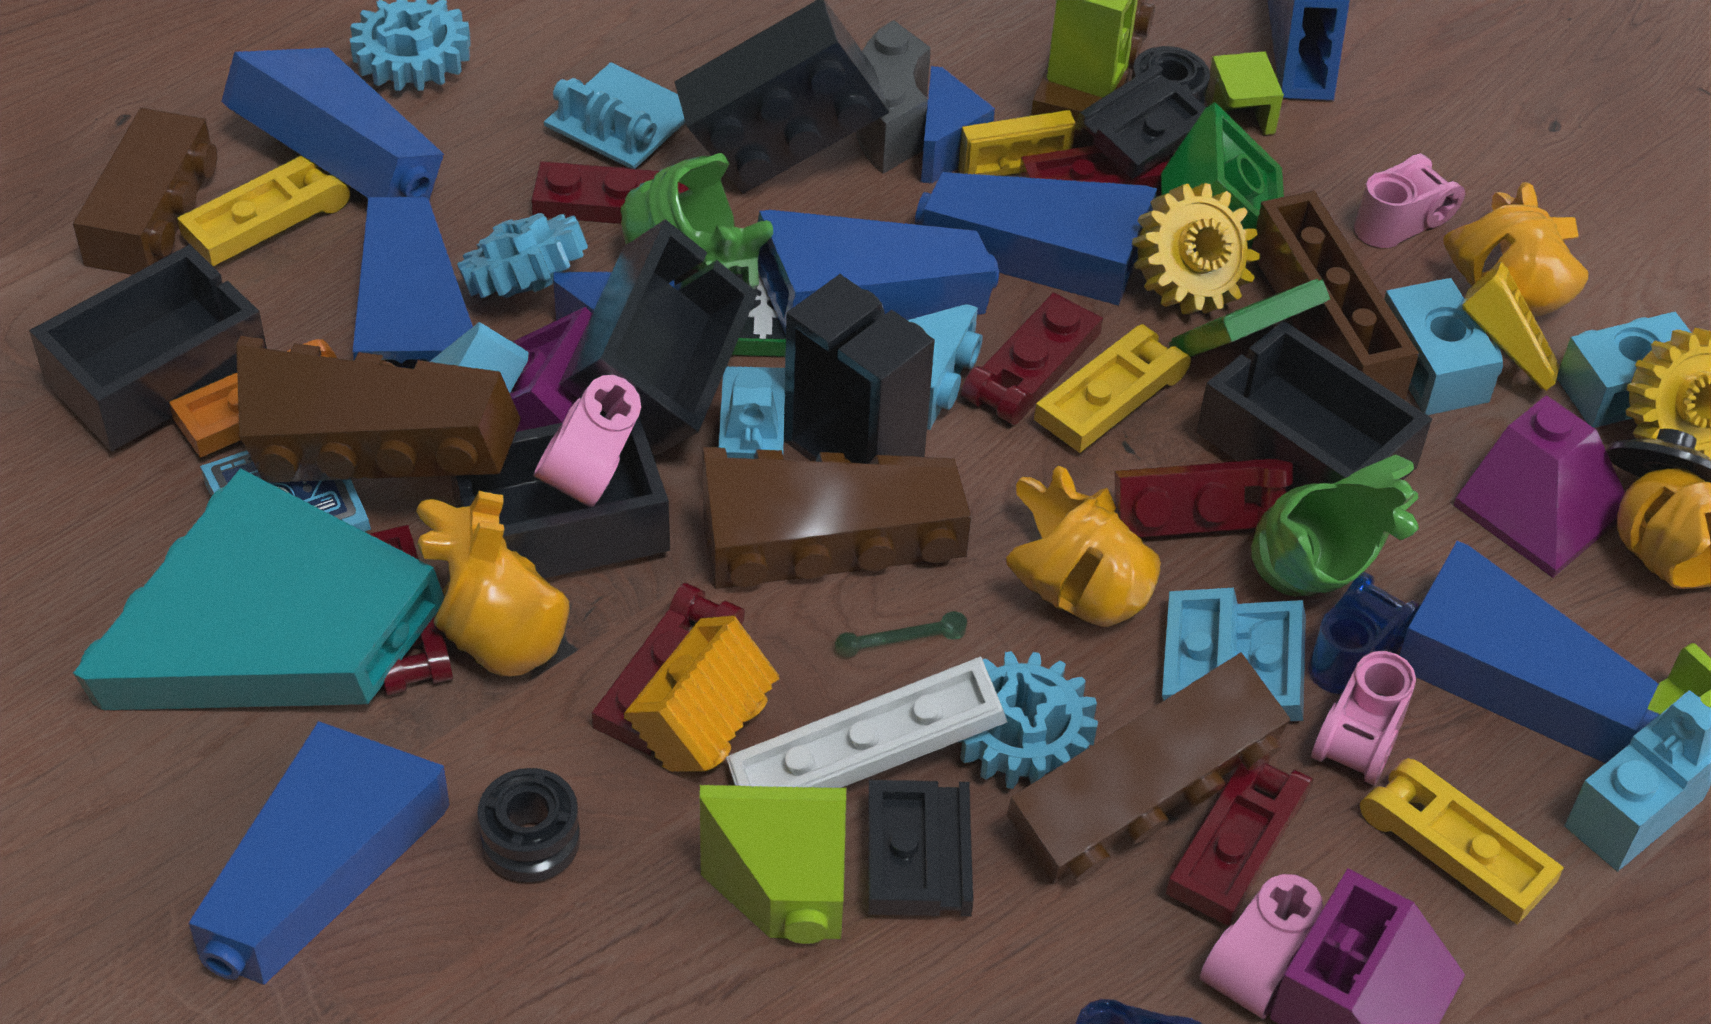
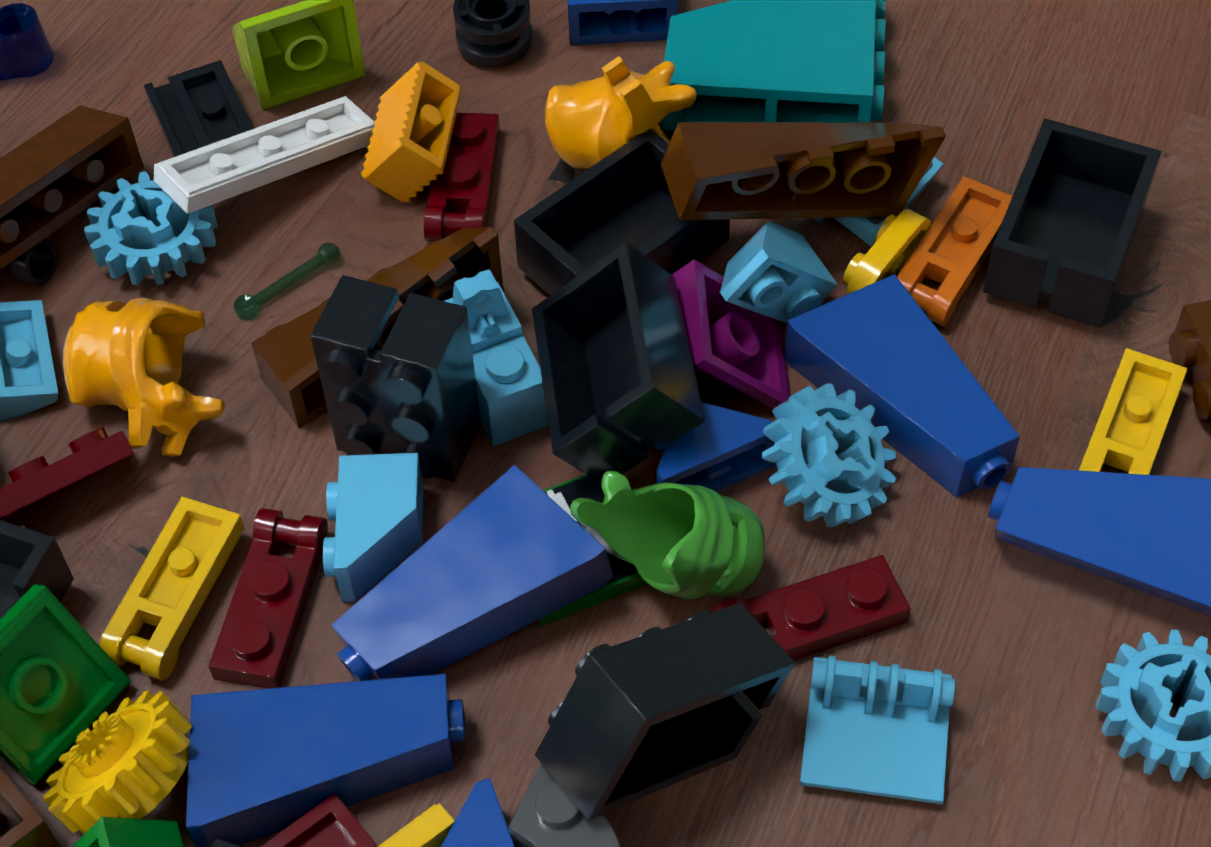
camera: 160 degrees right, 5 degrees up
bright pink piece [533,375,641,507] -> none

